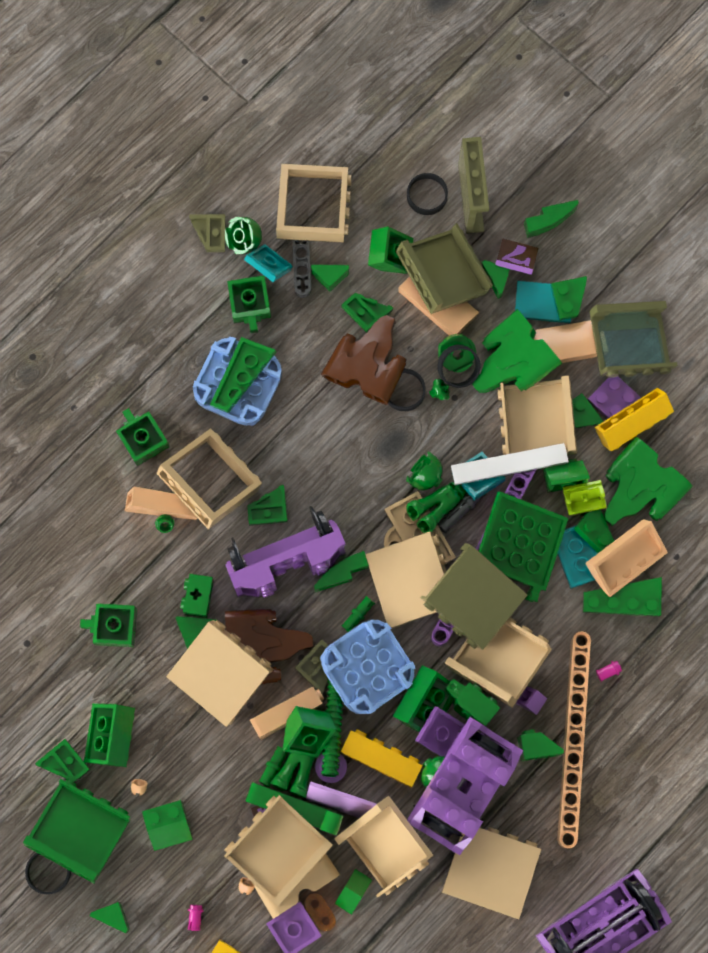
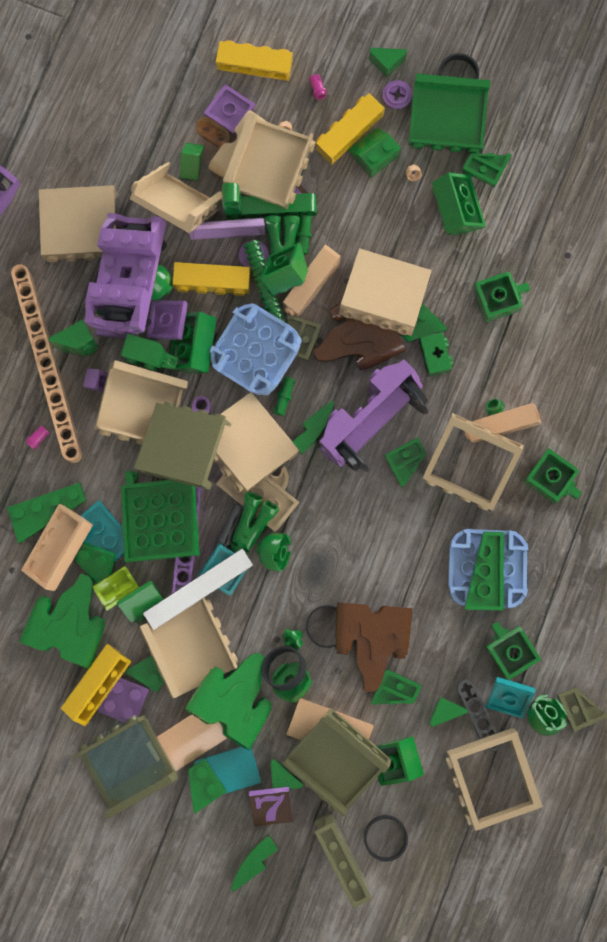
camera: 160 degrees right, 5 degrees up
none -> yellow brick [316,93,385,165]
none -> medium lavender gear [382,80,412,110]

